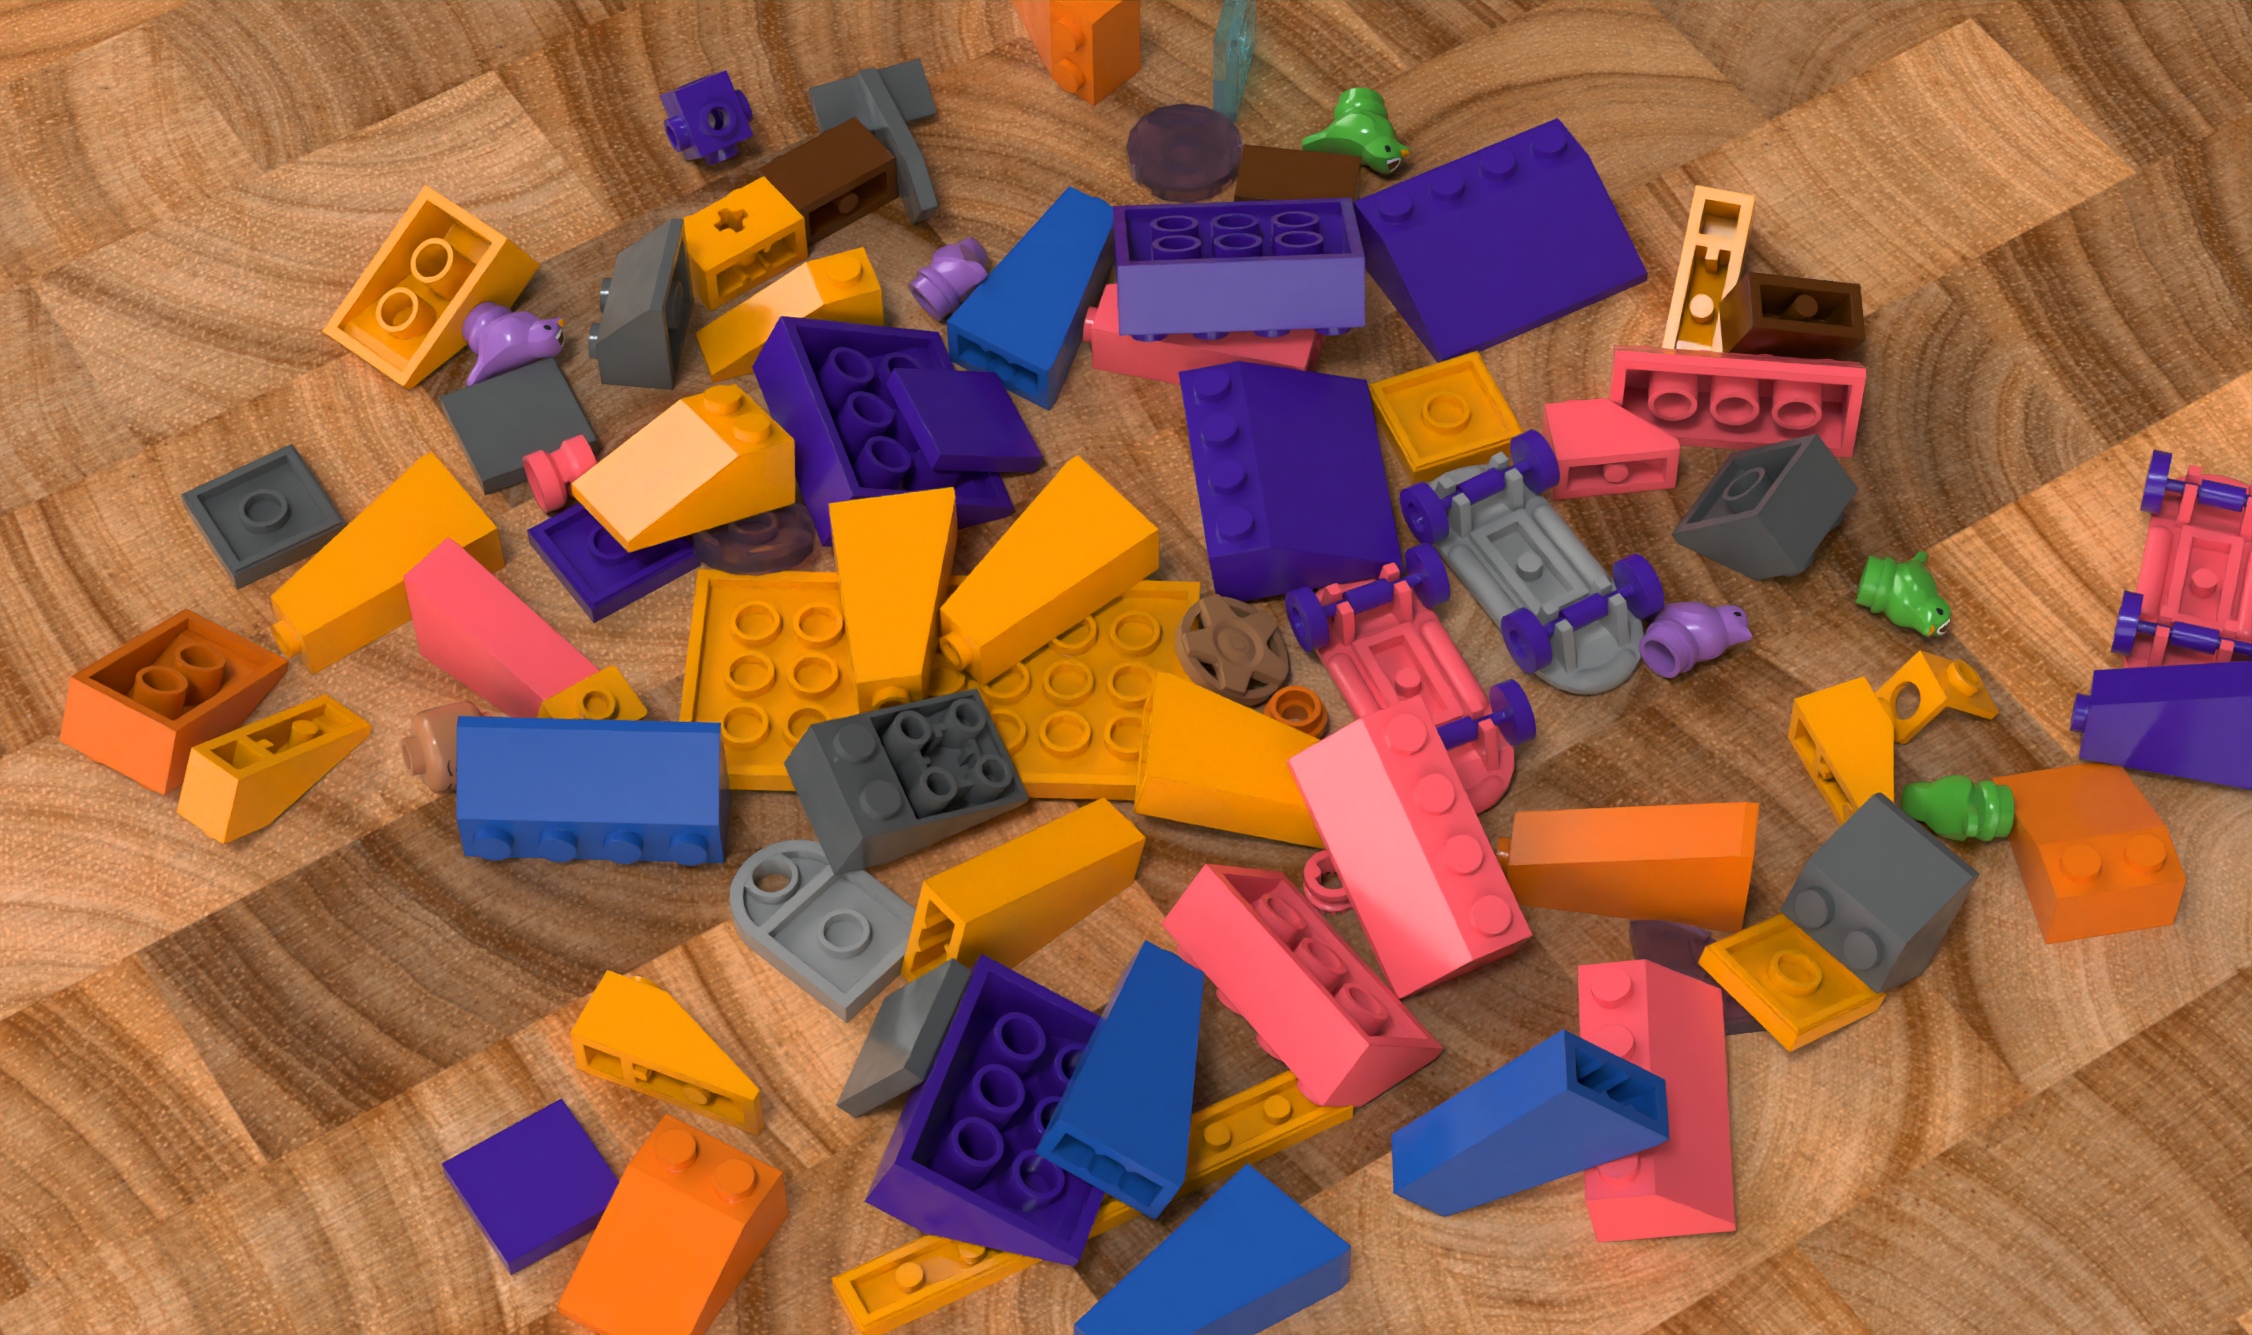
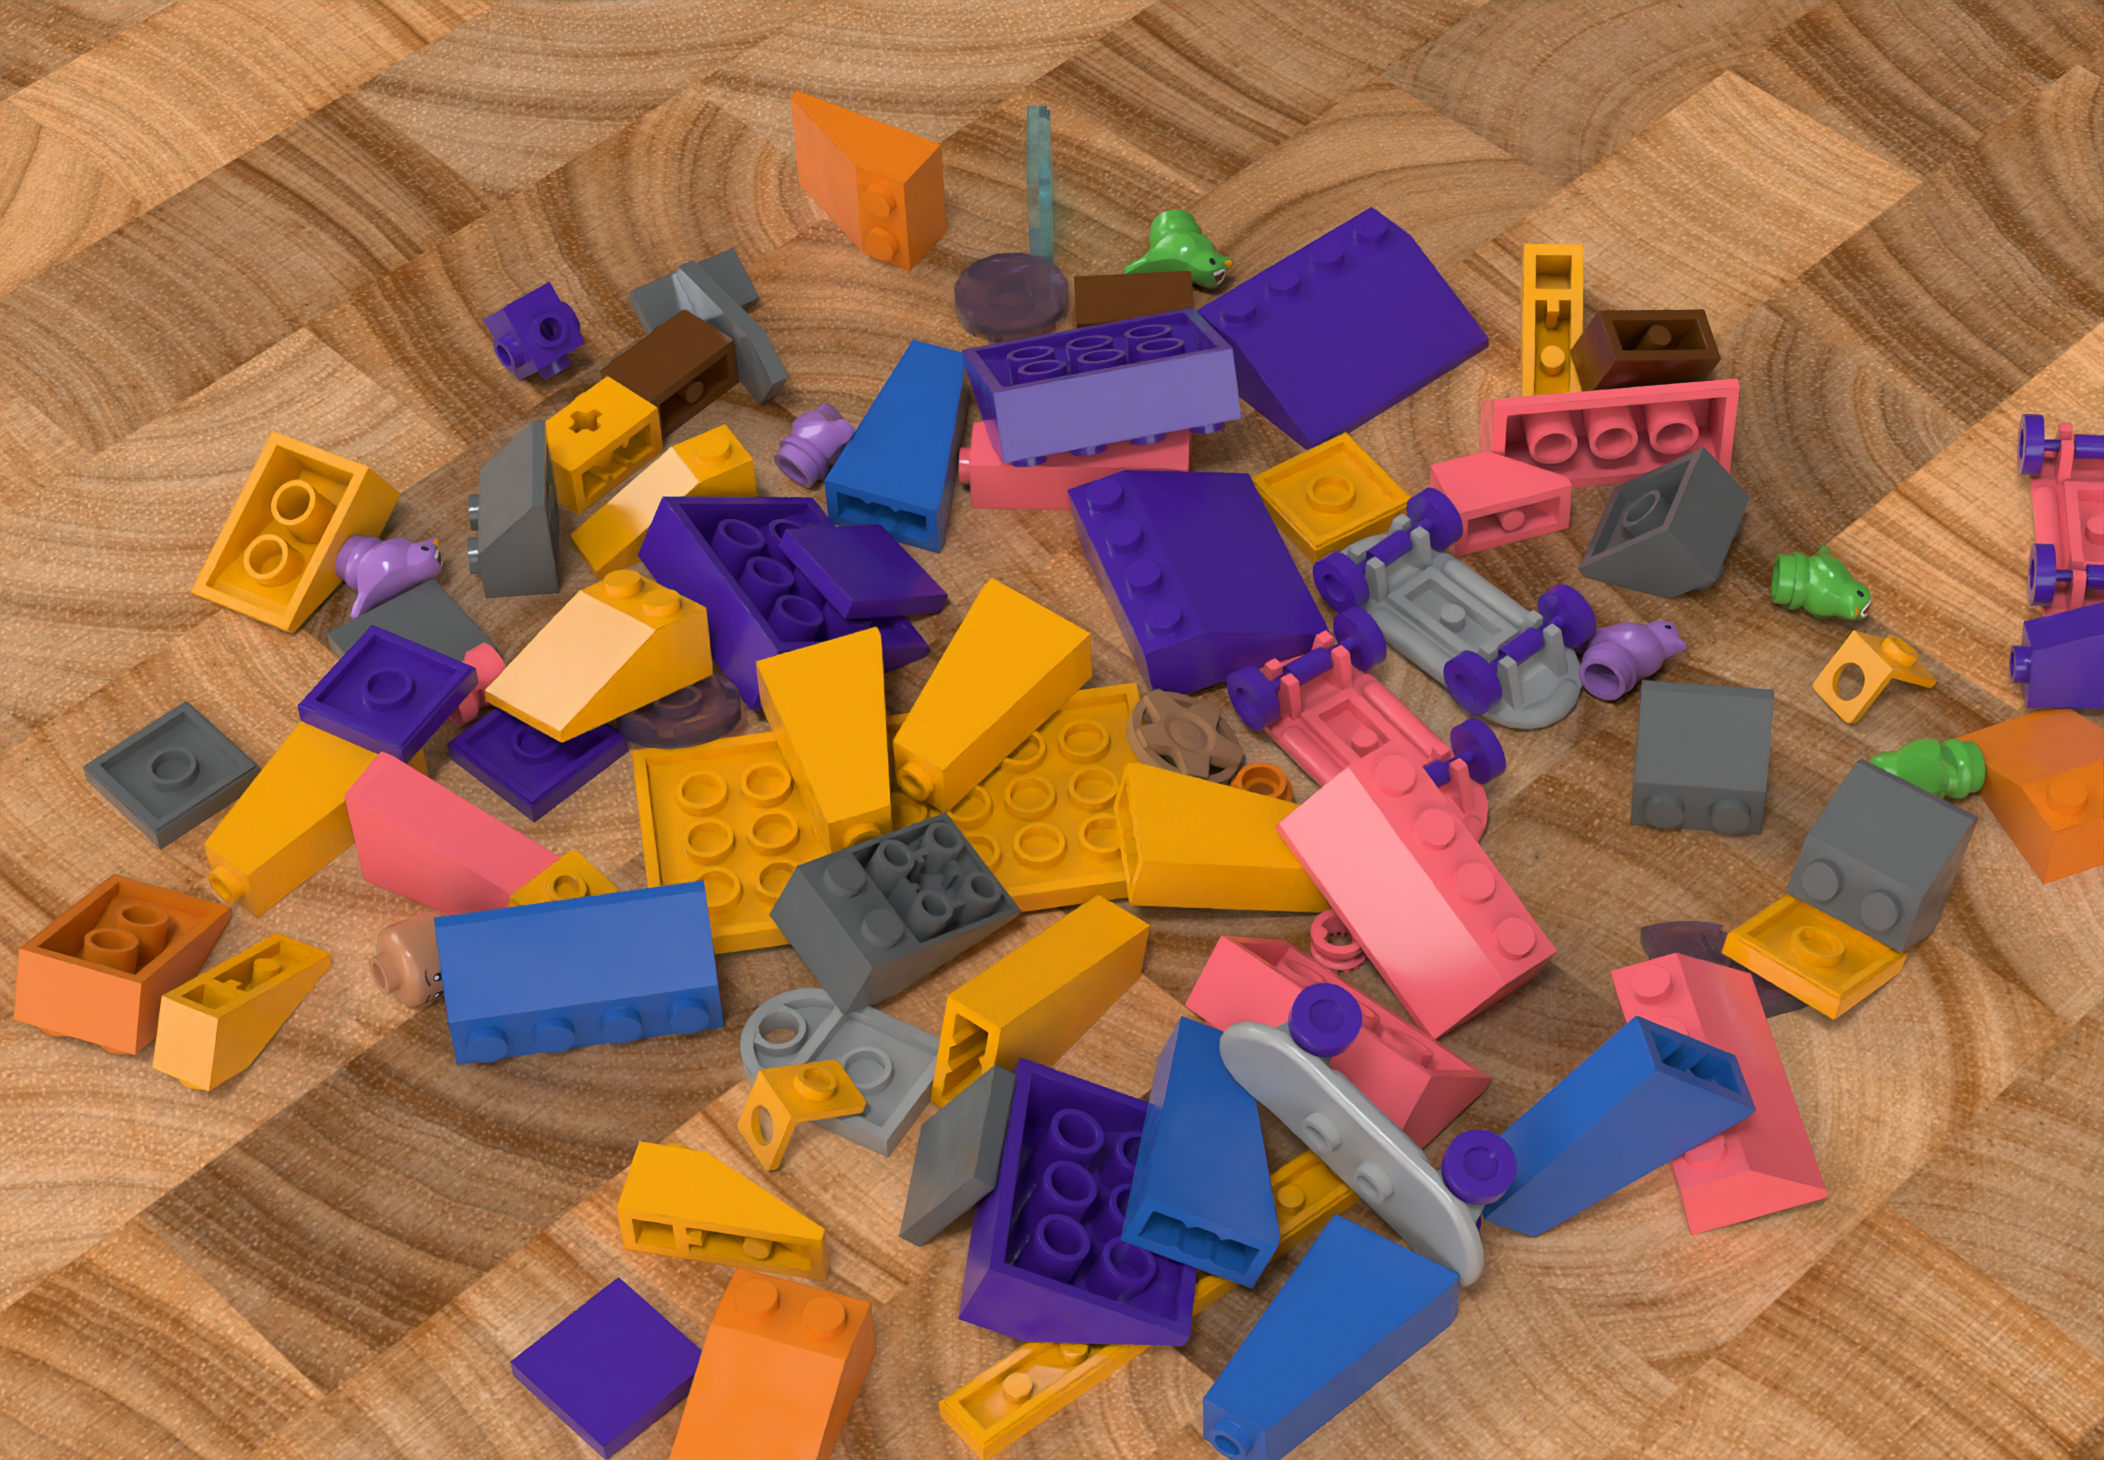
camera: 10 degrees left, 5 degrees down
orange slope [1496,802,1759,933] -> none
light orange slope [1788,676,1896,827] -> none
none -> dark purple tile [297,624,479,764]
none -> light orange bracket [738,1060,867,1171]
none -> light grey piece [1219,983,1517,1287]
none -> dark grey slope [1630,680,1774,835]

